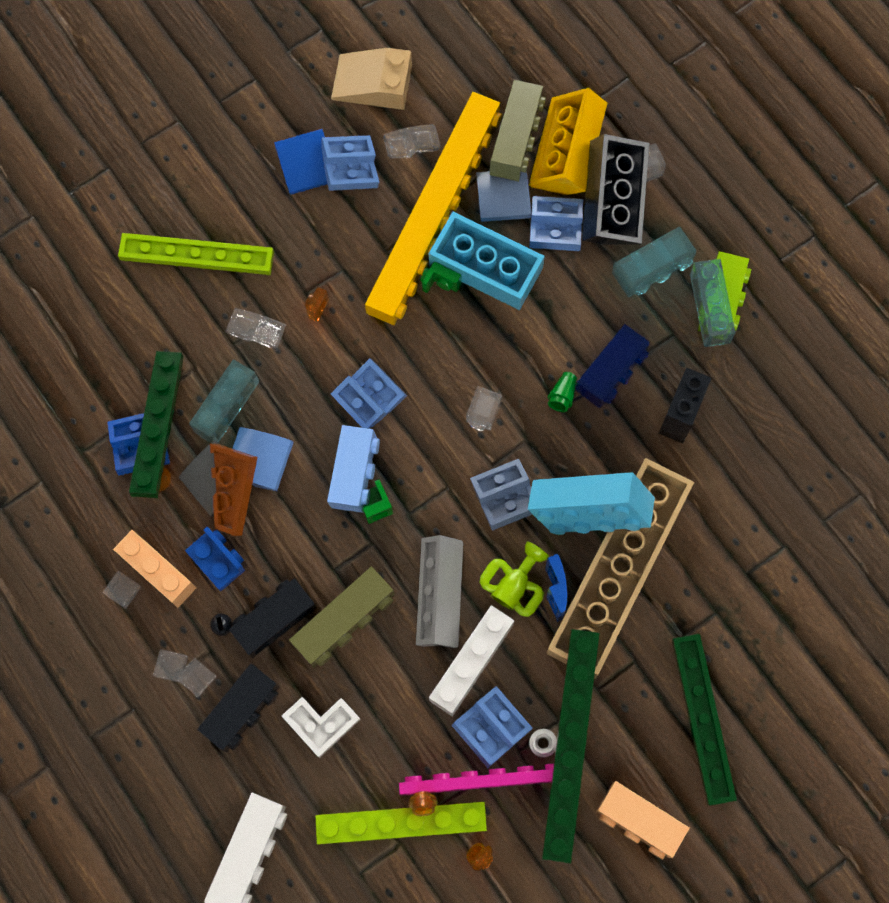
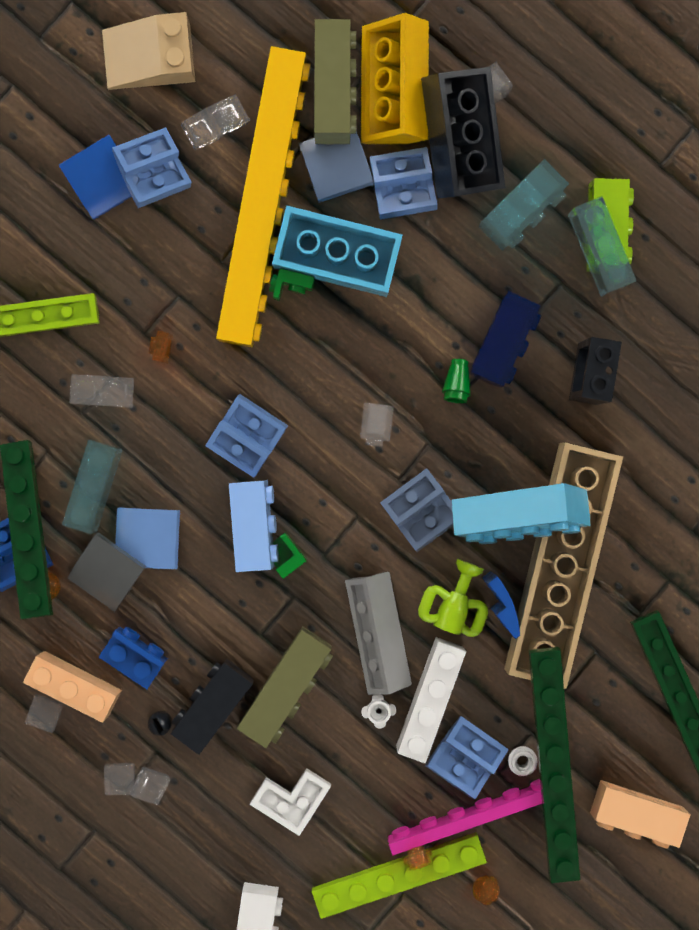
camera: 20 degrees left, 15 degrees up
black brick [197,663,280,753] -> none
dark orange wing [210,444,258,536] -> none
none -> white plate [361,695,396,729]

